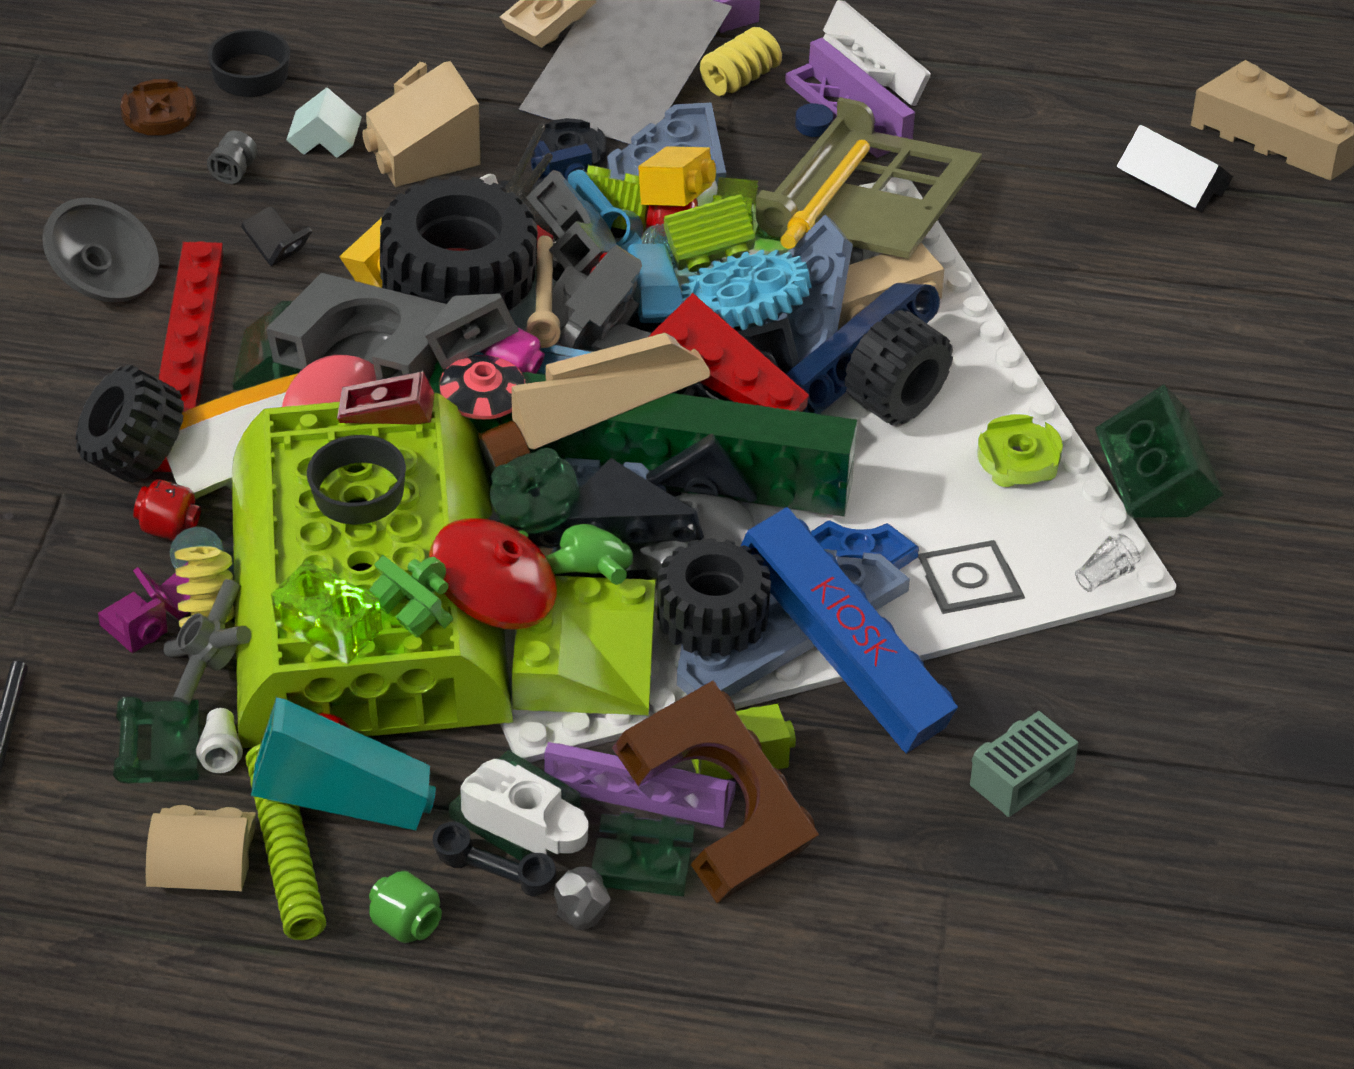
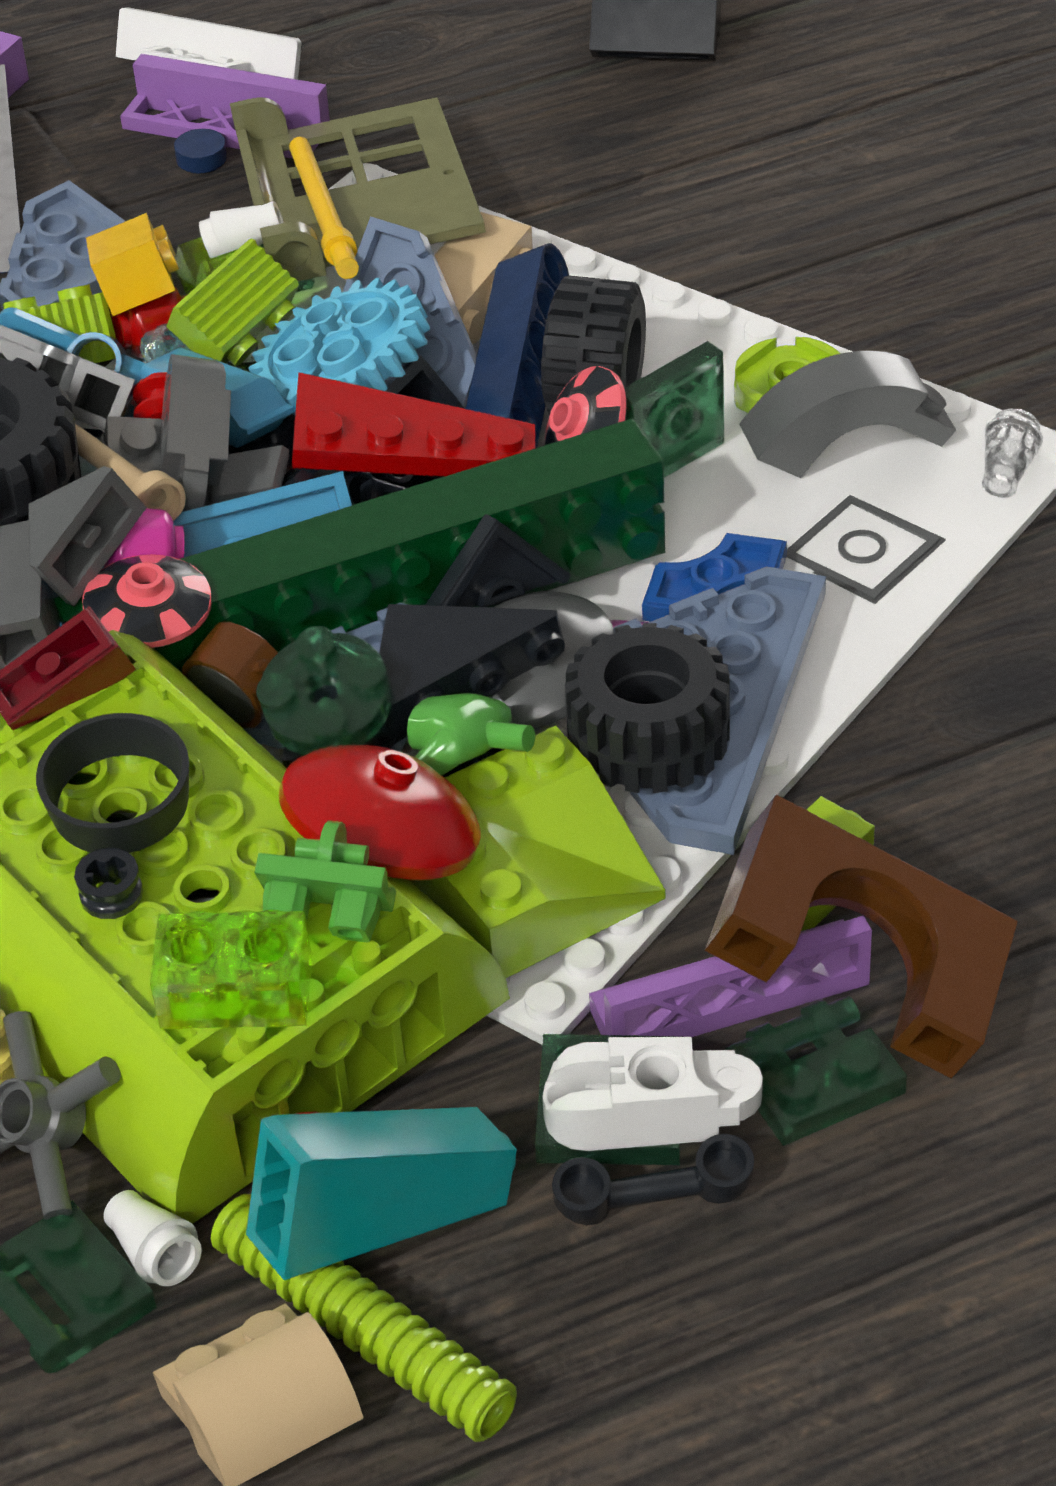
camera: 30 degrees left, 0 degrees up
bright green head [369,871,442,943] -> none
tan wedge [512,333,710,449] -> none
flat silver rock [554,867,611,930] -> none
light yellow piece [700,27,782,97] -> none
blue brick [741,507,958,754] -> none
clear green slope [1095,384,1224,518] -> none
none -> black bush [74,848,143,919]
none -> white cone [199,201,284,263]
none -> dish [545,366,626,445]
none -> clear green plate [624,341,724,478]
none -> dark grey arch [739,351,956,478]

